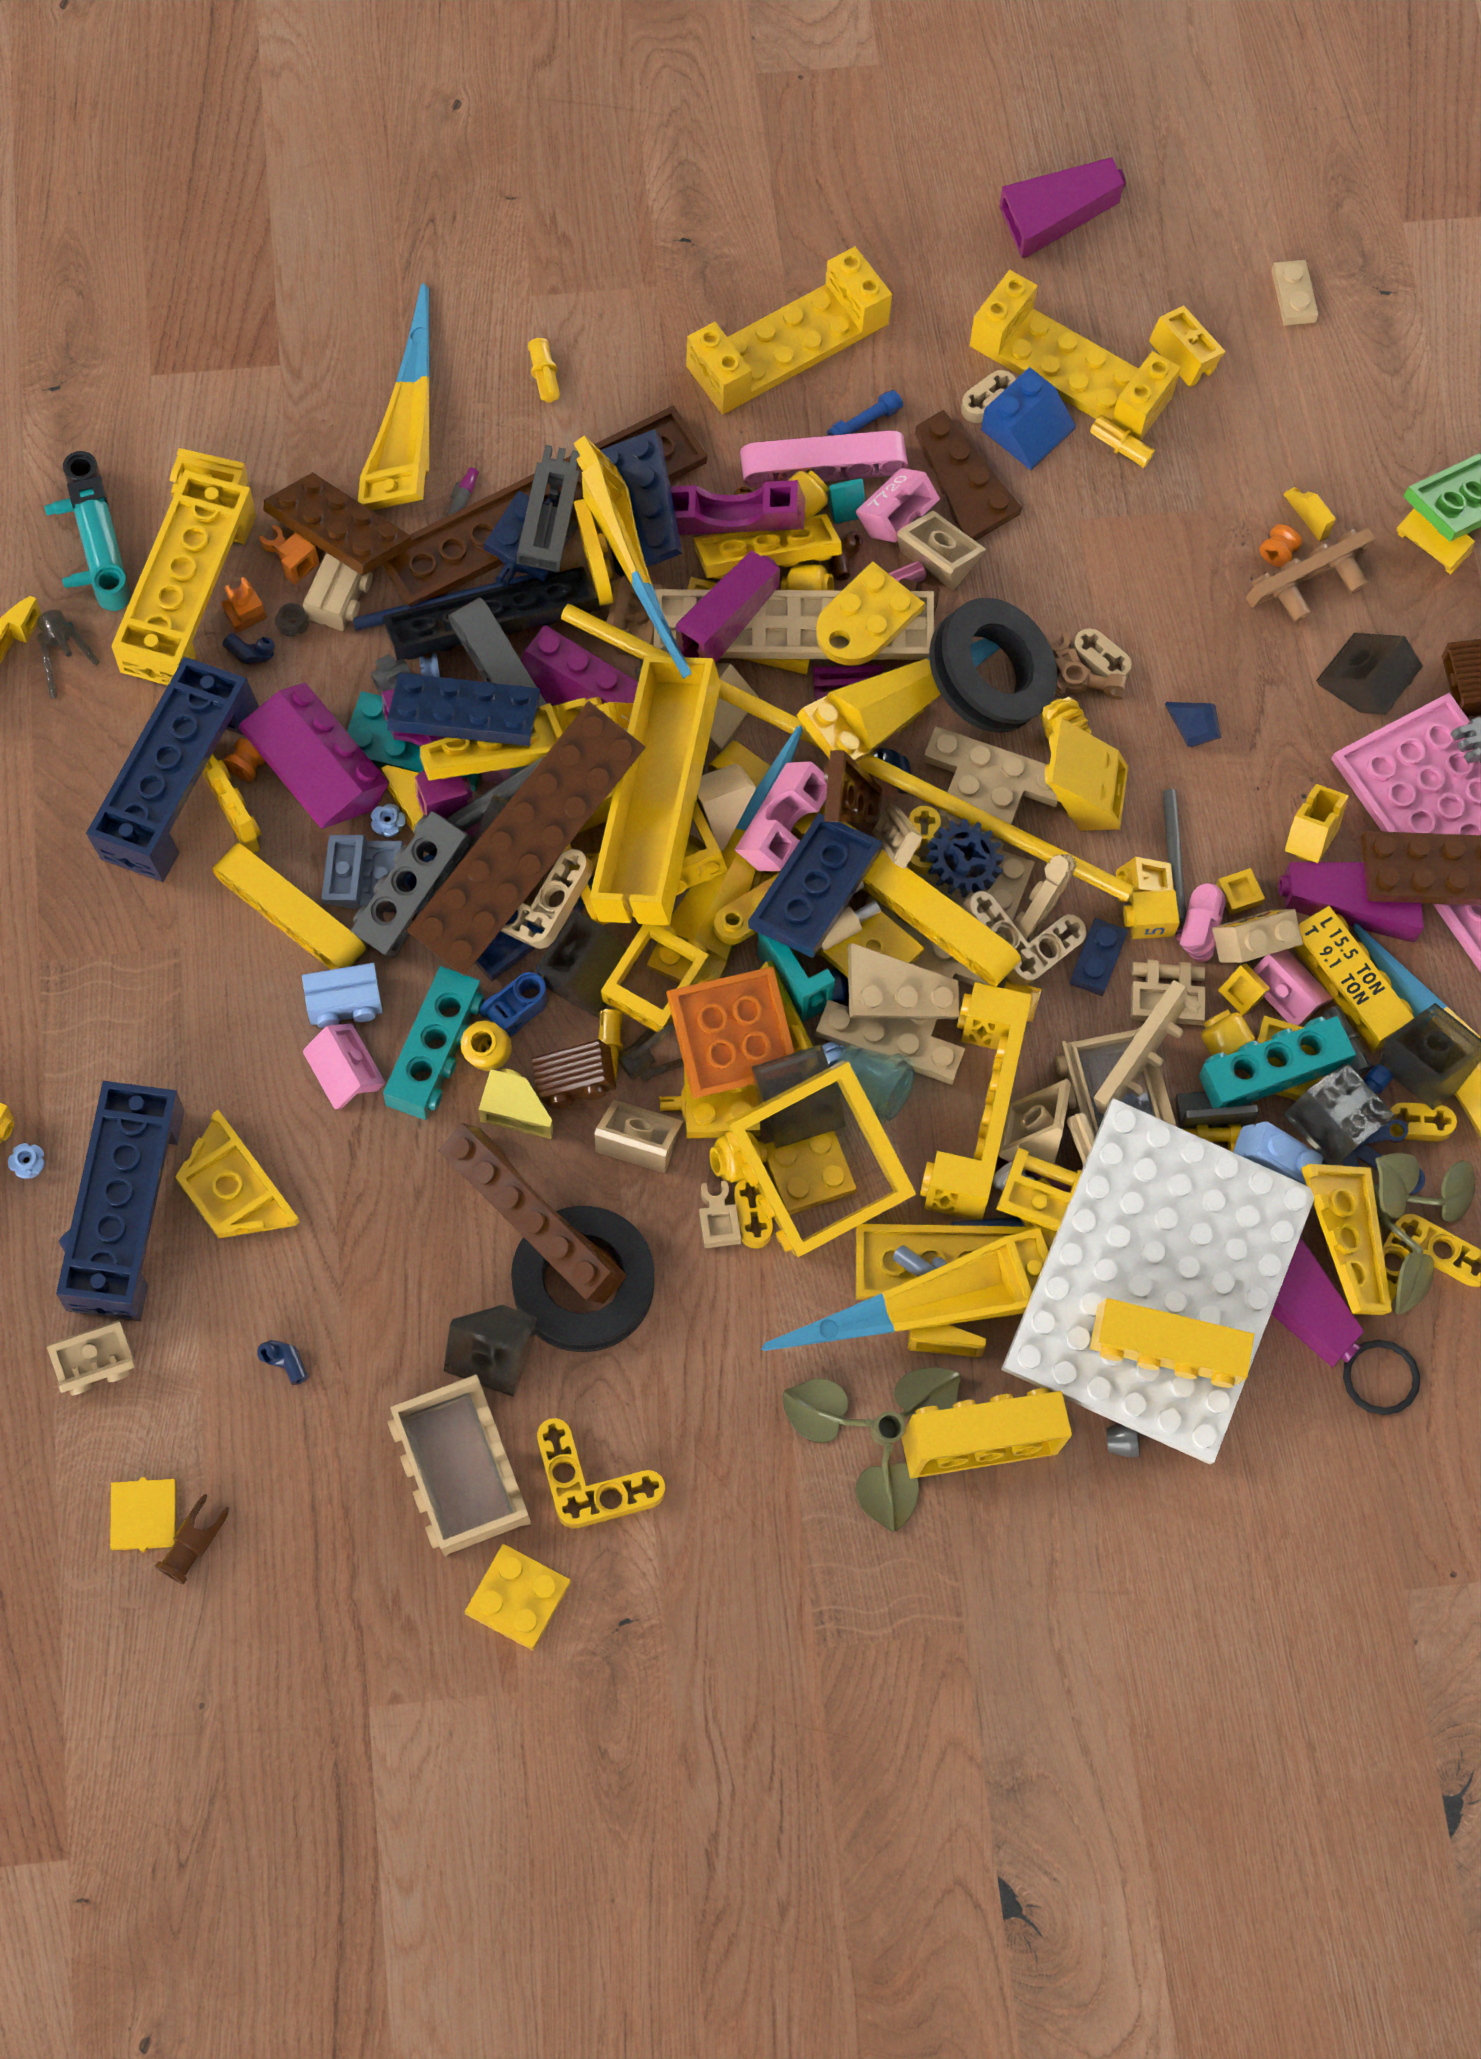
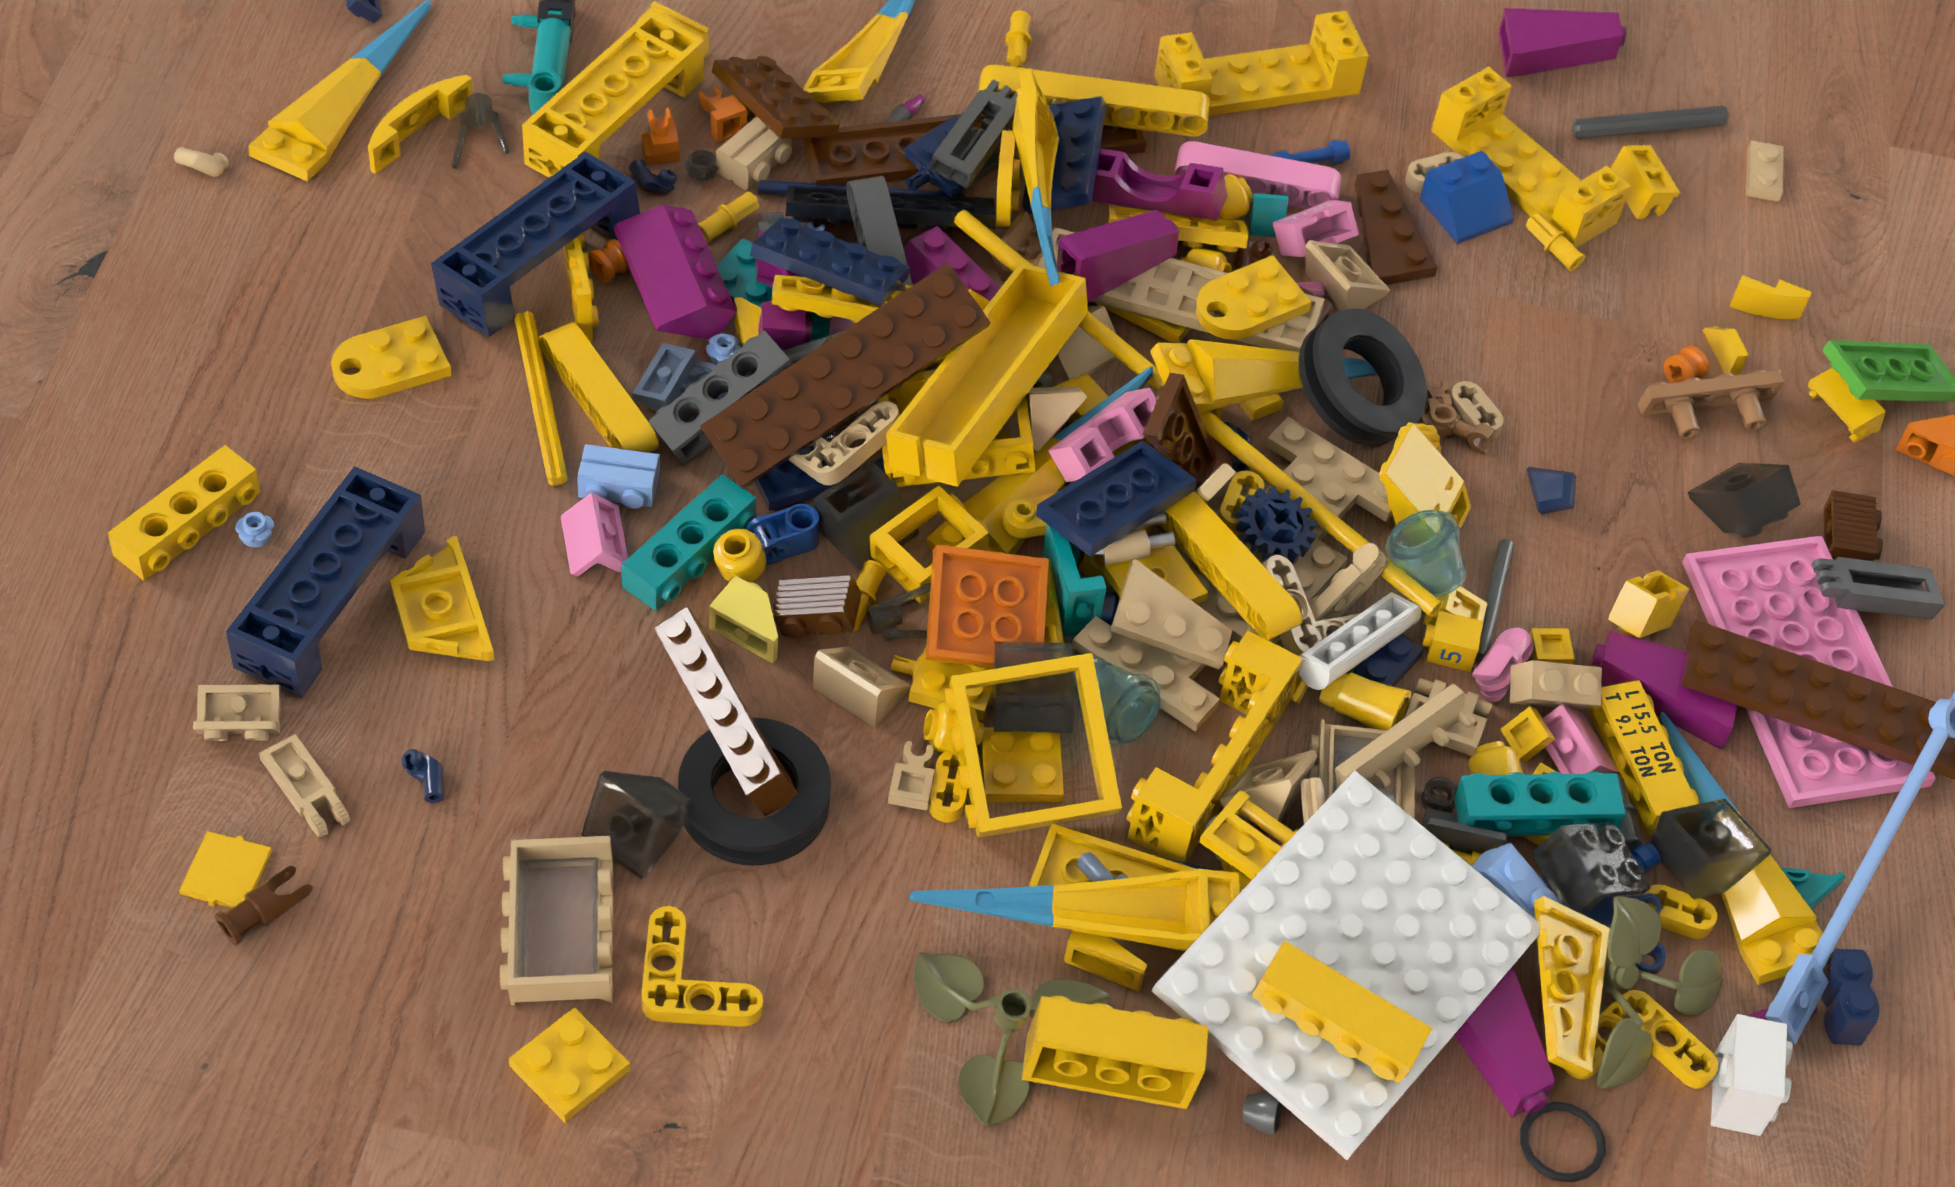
camera: 15 degrees right, 15 degrees down
none -> tan hinge [259,734,351,838]
none -> yellow plate [331,315,451,399]
none -> yellow axle [515,311,568,487]
none -> yellow axle [698,192,759,243]
none -> yellow beam [978,65,1210,136]
none -> white brick [1299,592,1422,690]
none -> yellow plant [1319,672,1412,730]
none -> clear light blue piece [1385,510,1467,597]
none -> clear smoke bush [1421,777,1457,813]
none -> dark grey axle [1572,106,1729,138]
none -> yellow slope [1729,275,1812,320]

